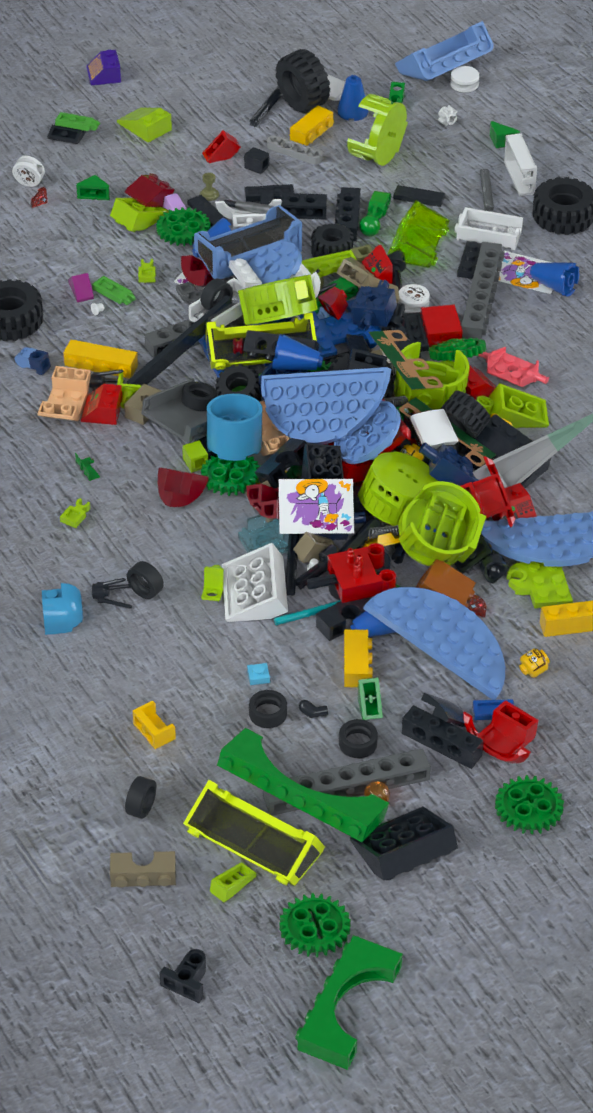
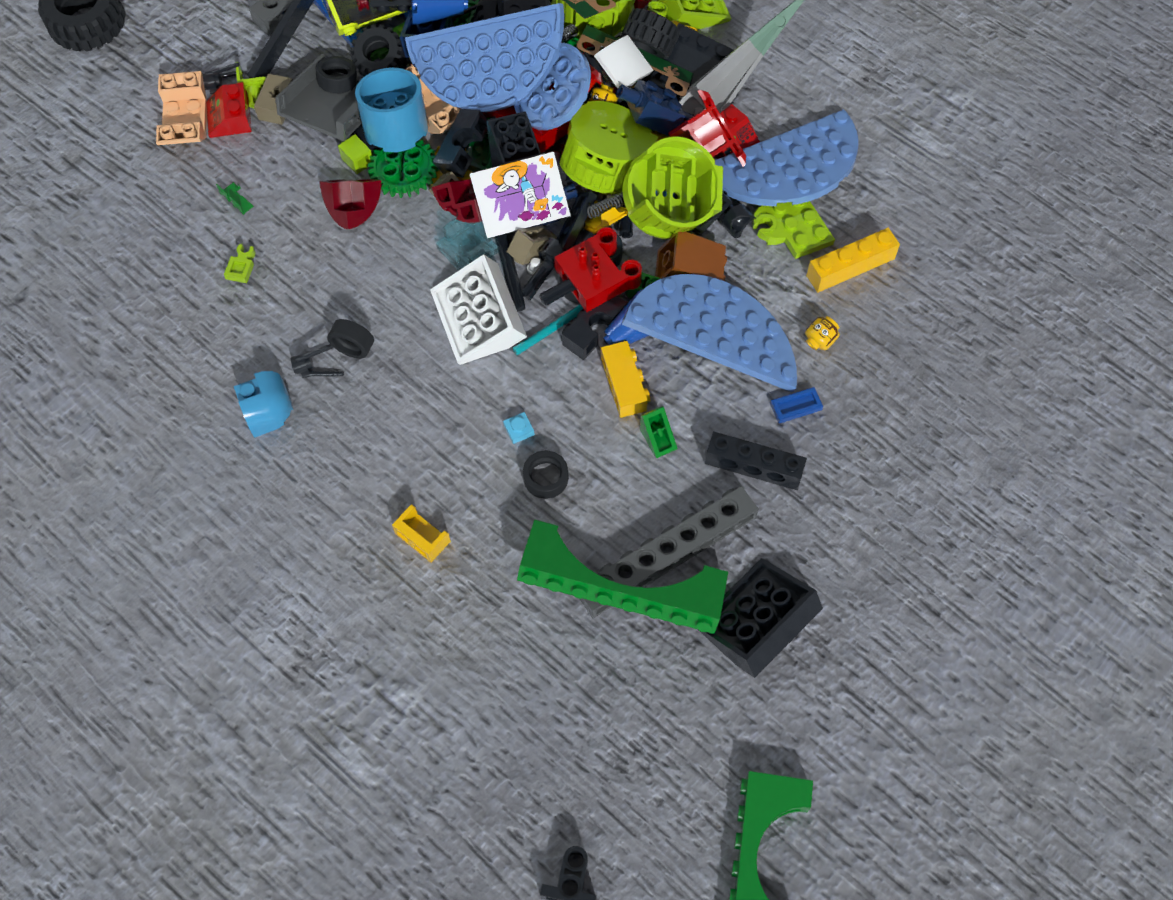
camera: 15 degrees left, 20 degrees up
dark blue leg [15,347,51,375] -> none
yellow brick [63,339,138,378] -> none
dark tan arch [110,851,176,887] -> none
black tyre [125,776,157,819] -> none
clear smoke windscreen [183,780,325,886] -> none
lime bracket [201,565,224,601] -> none
lime slope [210,862,257,902] -> none
green gear [279,893,351,957] -> none
black arm [299,700,328,718] -> none
black tyre [339,719,378,759] -> none
clear orange piece [364,781,390,802] -> none
black slope [421,693,466,728] -> none
red piece [463,700,539,764] -> none
clear red tile [467,594,487,617] -> none
green gear [495,775,564,835] -> none

